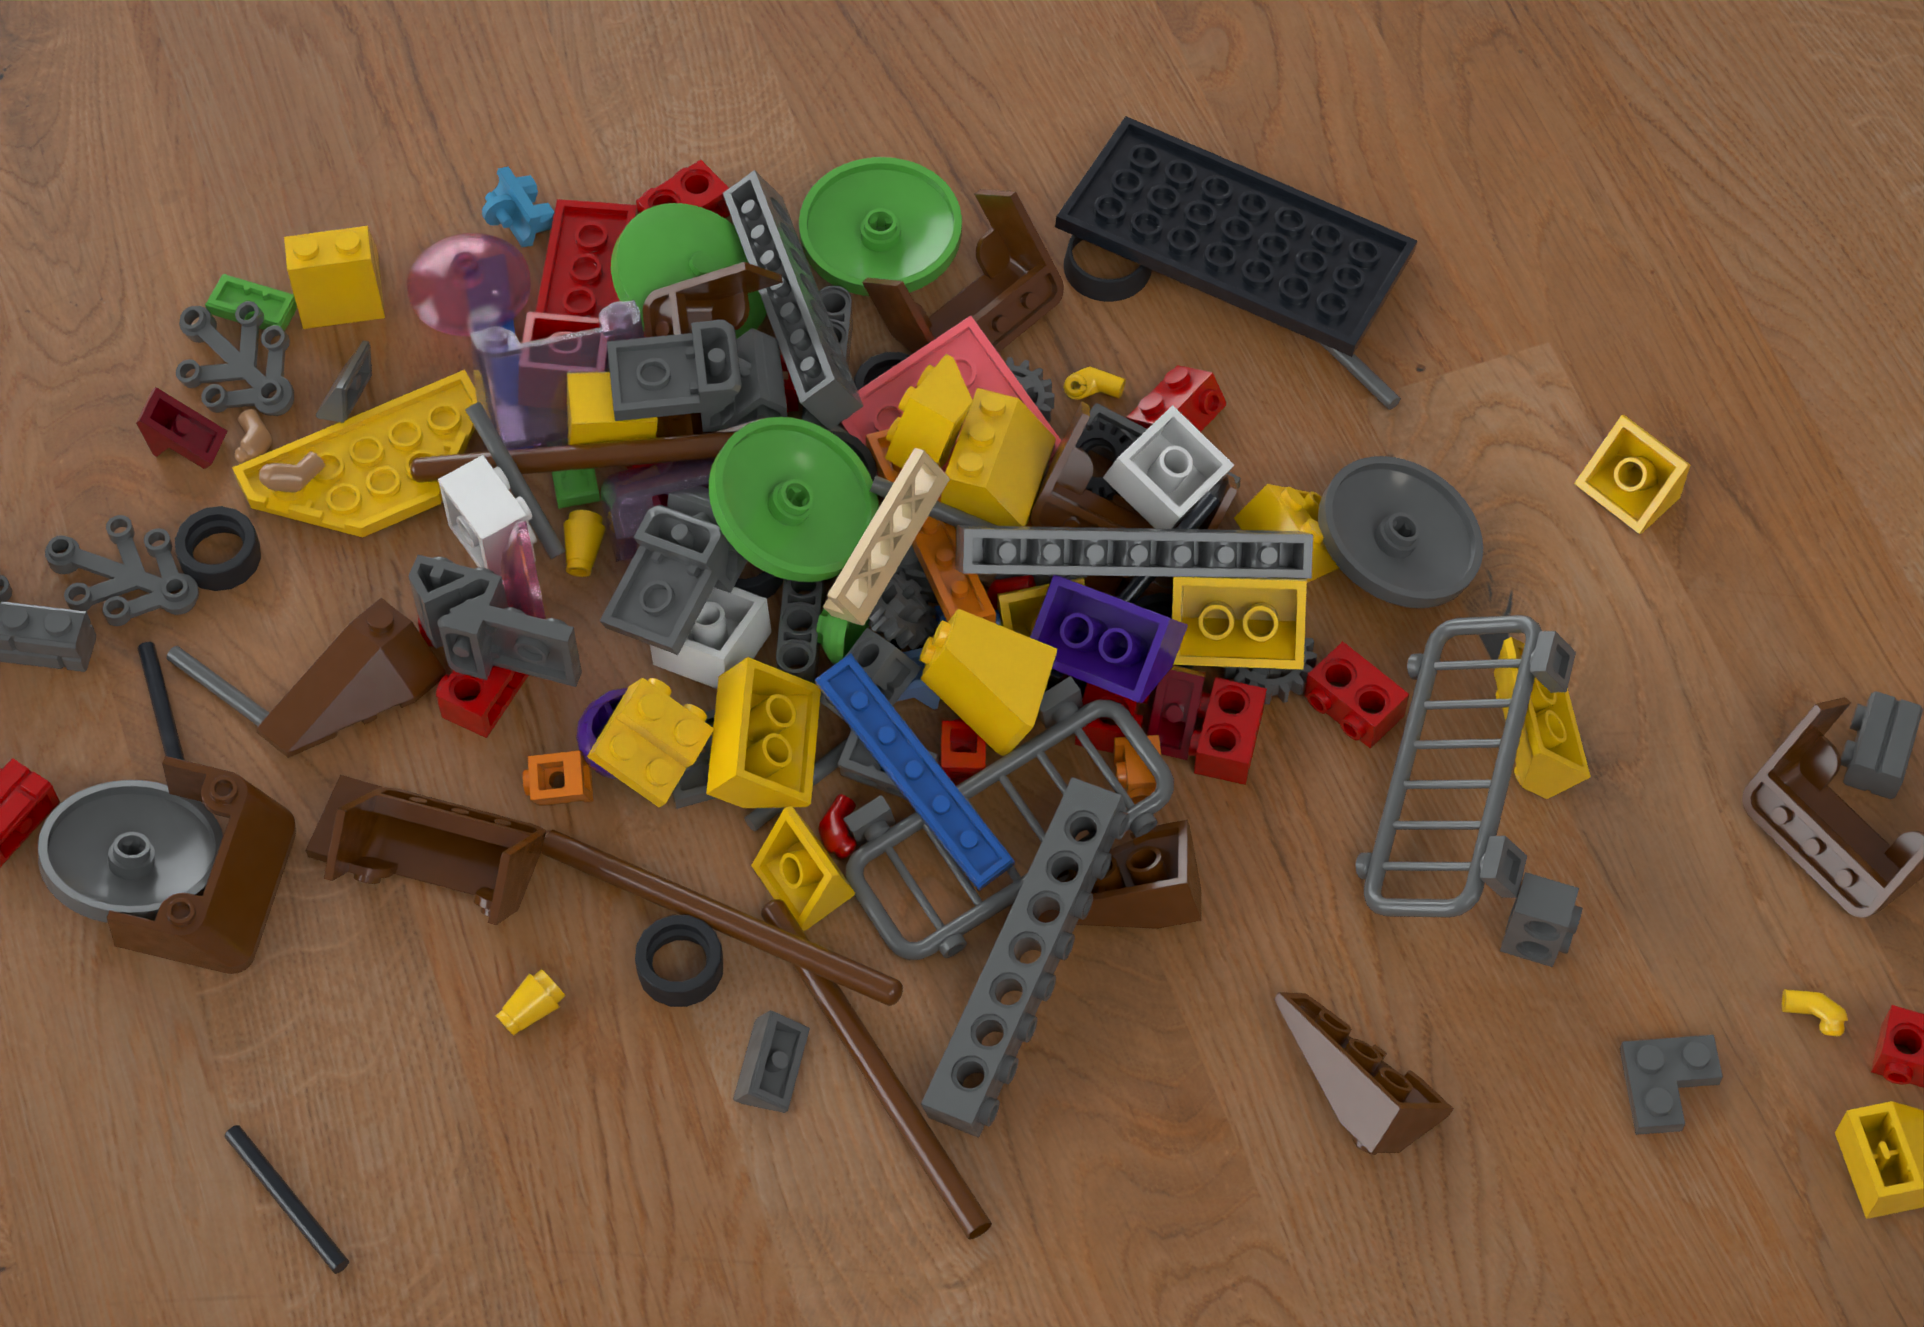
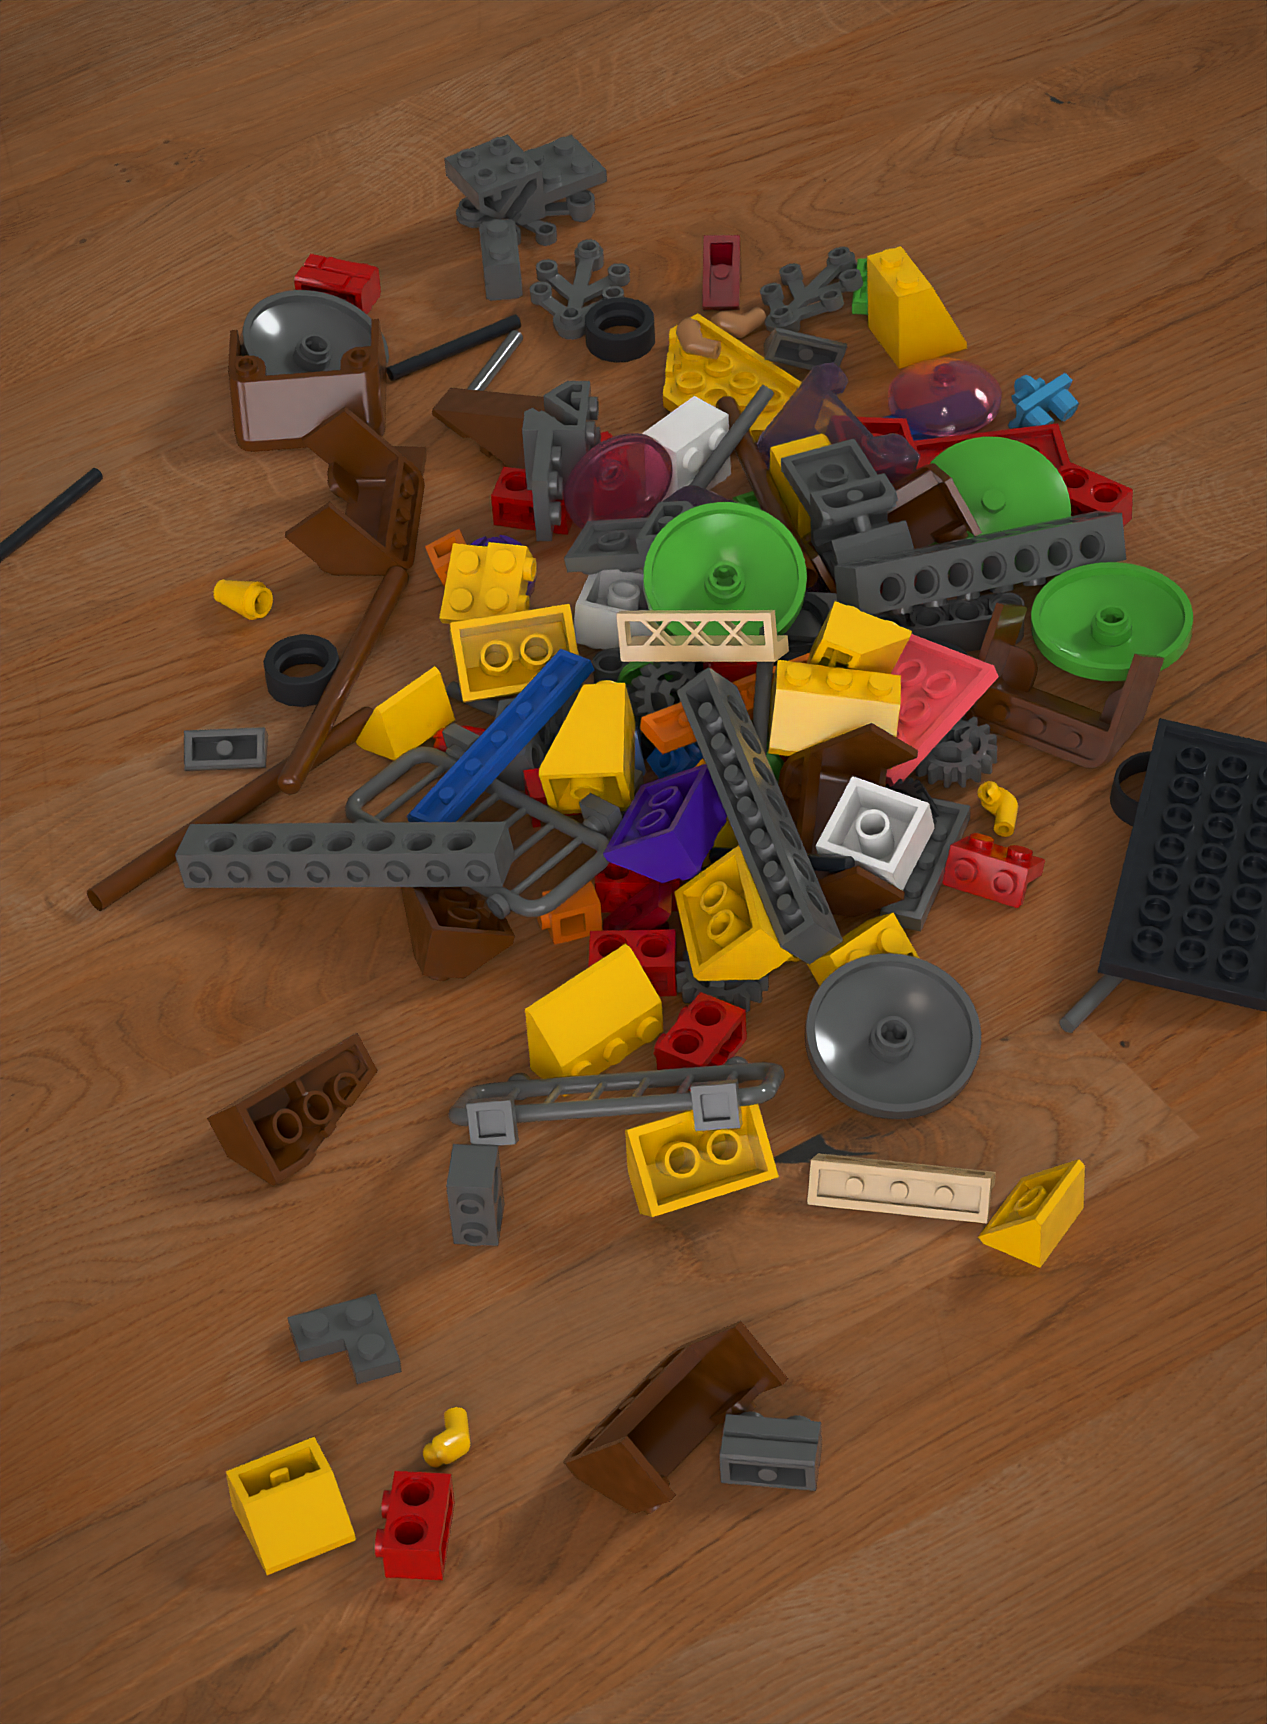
camera: 80 degrees right, 15 degrees down
none -> yellow slope [525,944,664,1097]
none -> tan fence [807,1153,996,1224]

